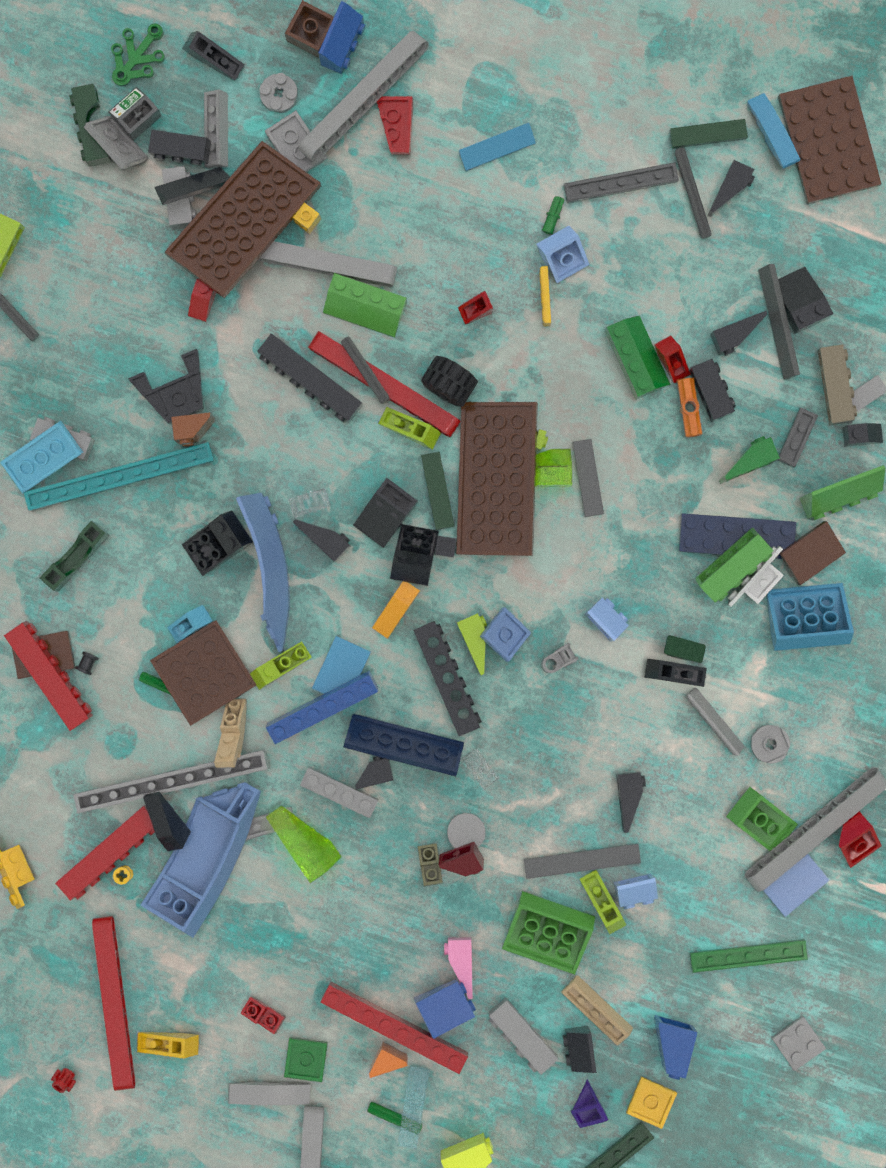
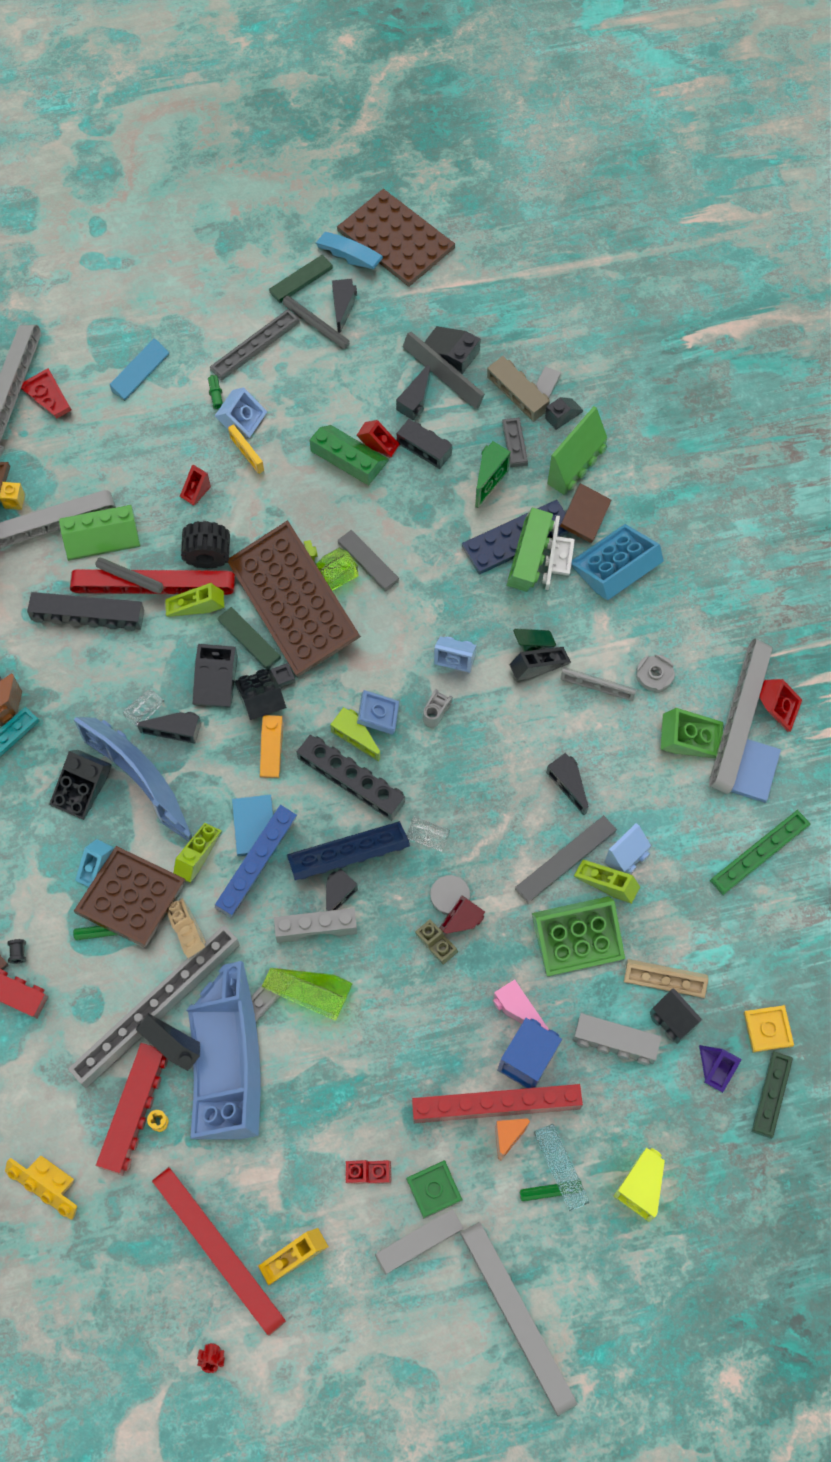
camera: 30 degrees left, 20 degrees down
blue slope [654,1015,698,1080] -> none
orange piece [677,378,702,437] -> none

